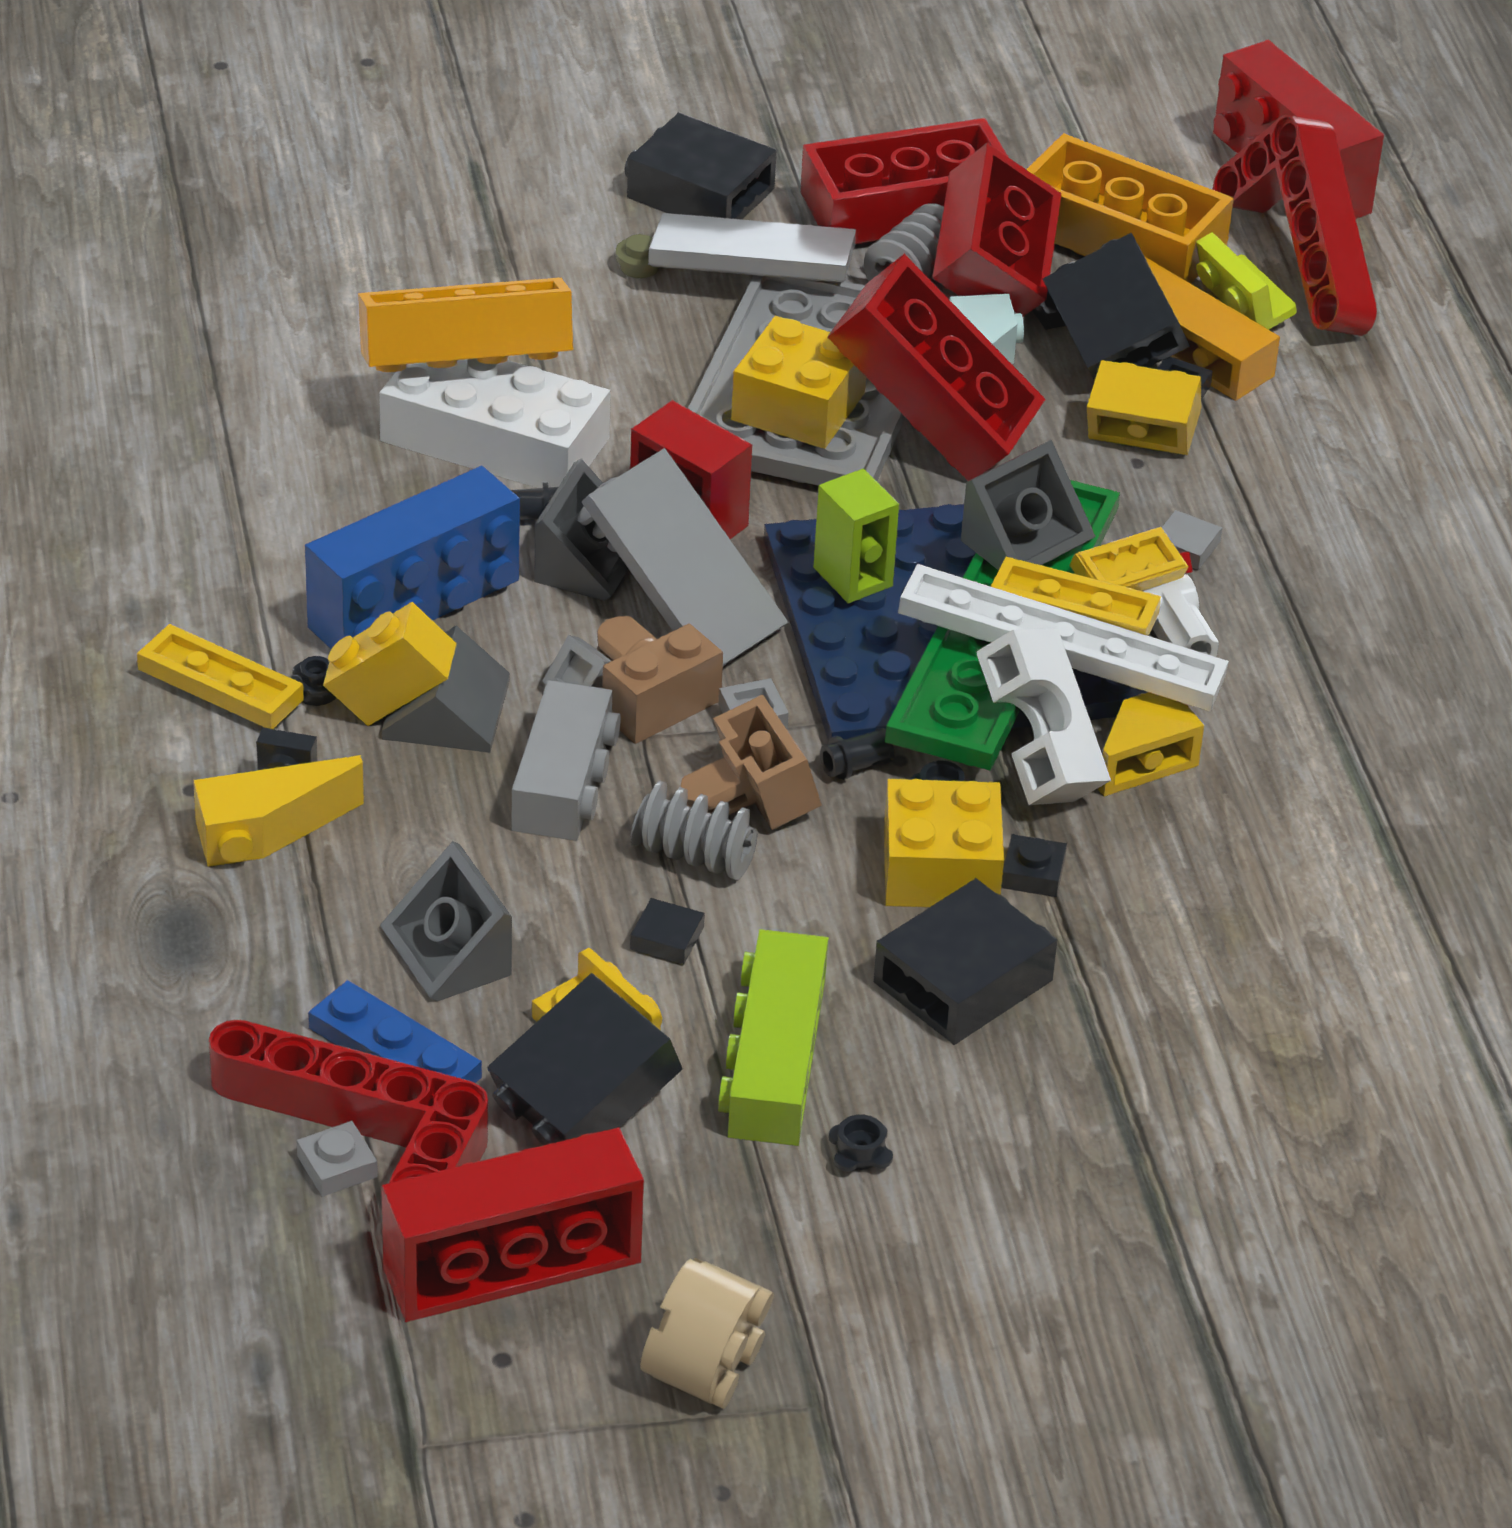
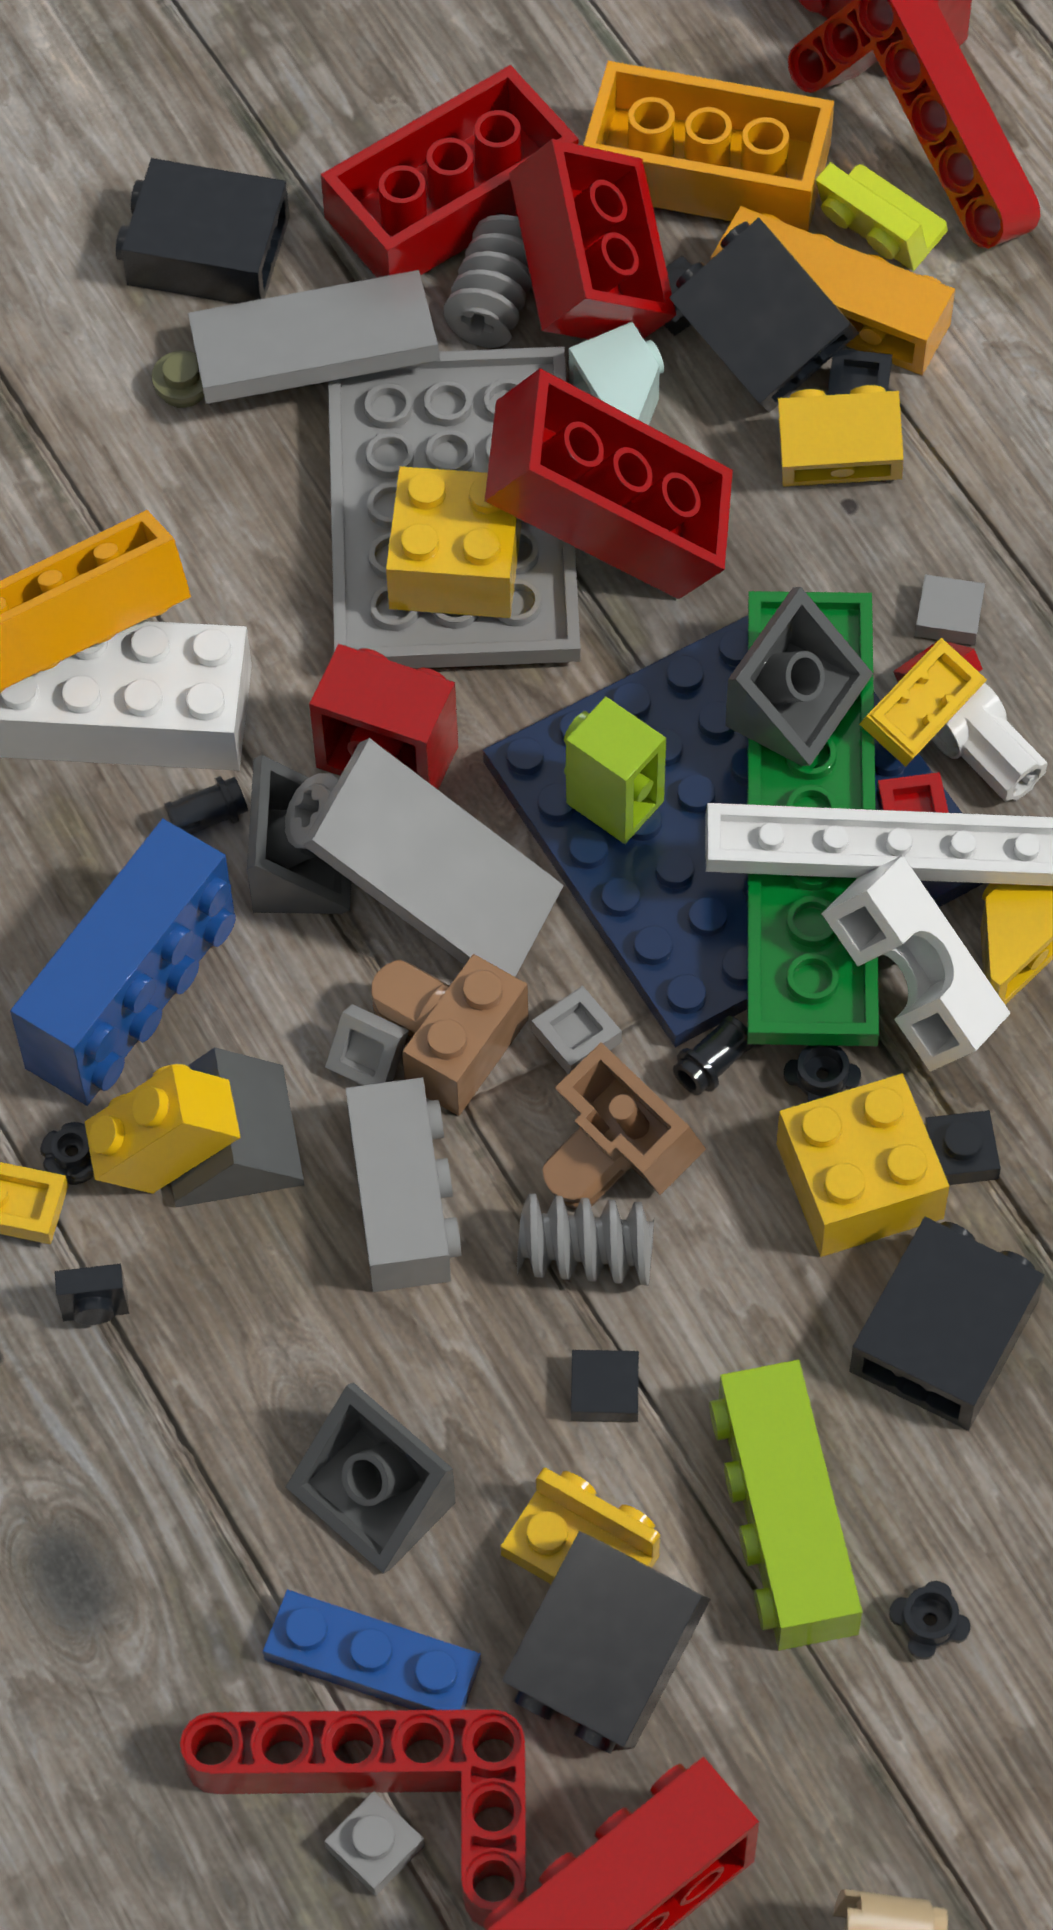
camera: 15 degrees left, 20 degrees up
yellow slope [193,755,364,867] -> none
yellow plate [991,556,1161,636] -> none

